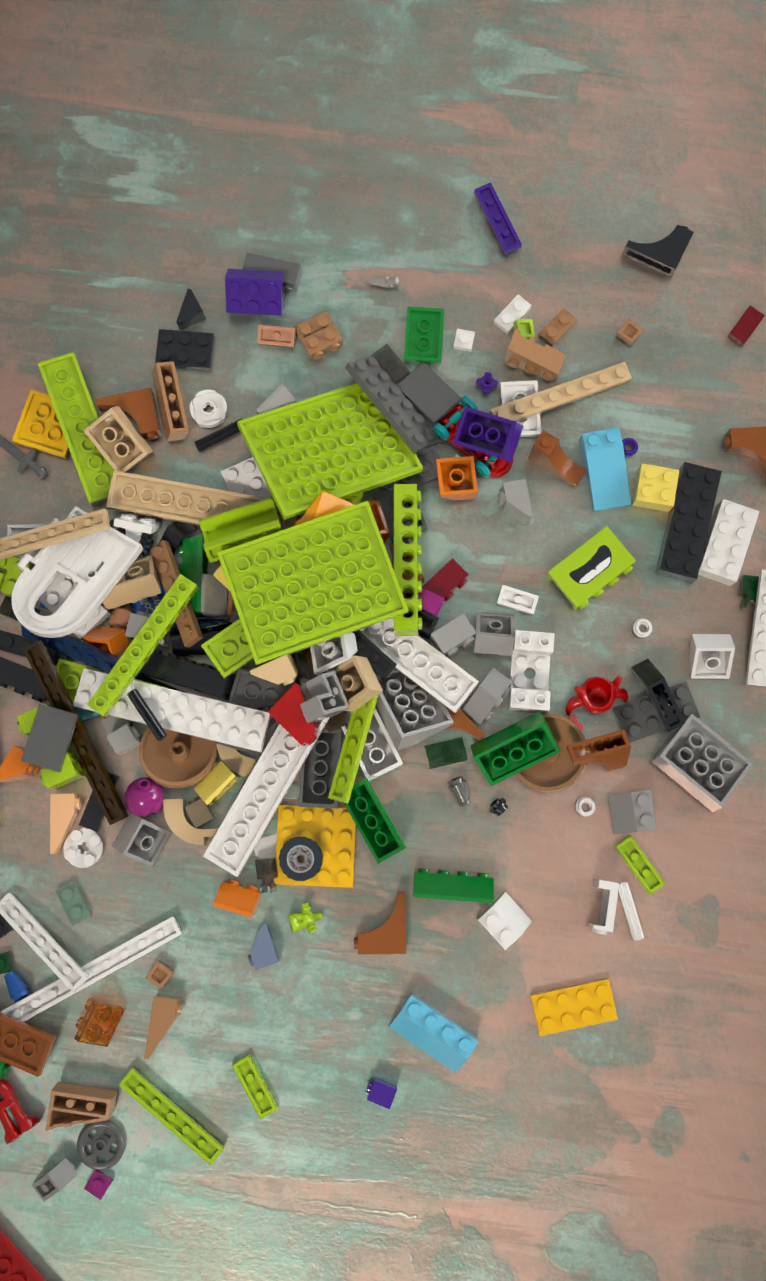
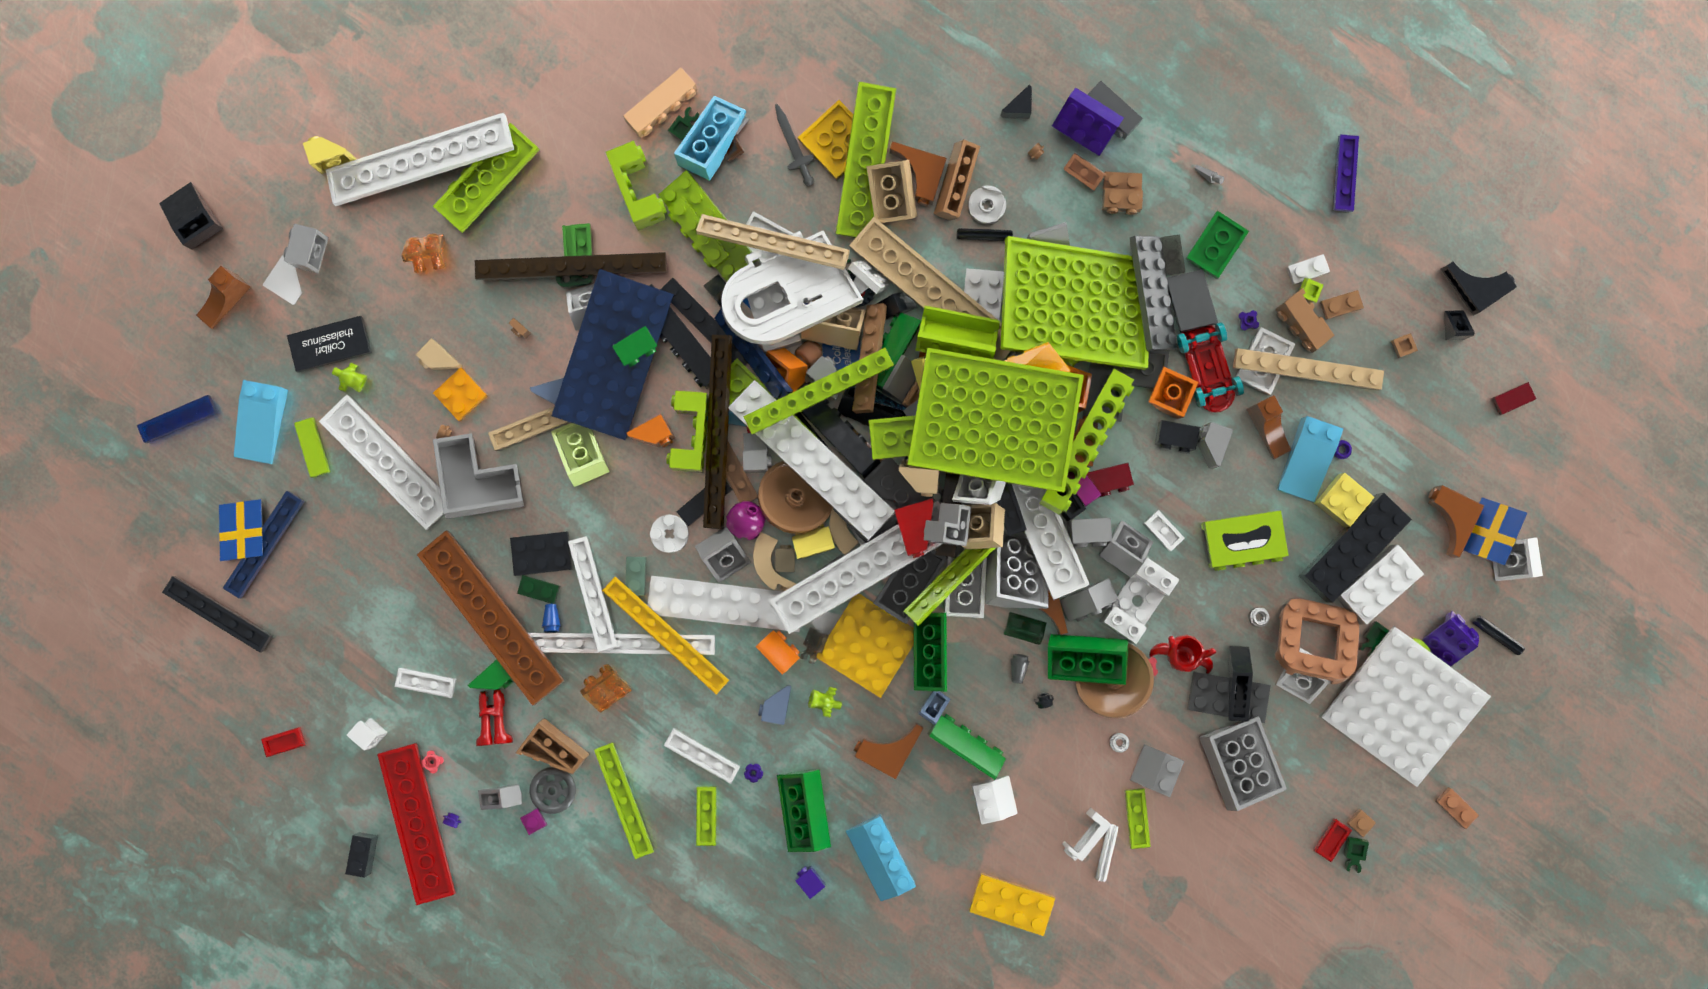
camera: 25 degrees right, 5 degrees up
dark grey tile [21,704,79,772] -> none
light nougat slope [50,793,82,854] -> none
black axle [127,689,167,741] -> none
medium nougat slope [144,994,183,1059] -> none
medium nougat plate [145,961,174,990] -> none
black plate [155,329,215,371] -> none
black wheel [279,837,323,881] -> none
white plate [453,329,475,352] -> none
dark purple brick [453,407,524,463] -> none
dark orange arch [567,729,631,771] -> none
none -> dark purple plate [443,812,461,828]
none -> yellow tile [602,576,729,695]
none -> white plate [648,576,800,632]
none -> white tile [664,728,741,784]
none -> medium nougat plate [706,438,758,502]
none -> dark purple plate [744,764,763,783]
none -> green slope [777,769,831,852]
none -> sand blue slope [918,691,951,725]
none -> medium nougat plate [1027,143,1044,160]
none -> black brick [1155,420,1200,454]
none -> nougat plate [1275,599,1359,684]
none -> black slope [1444,310,1475,340]

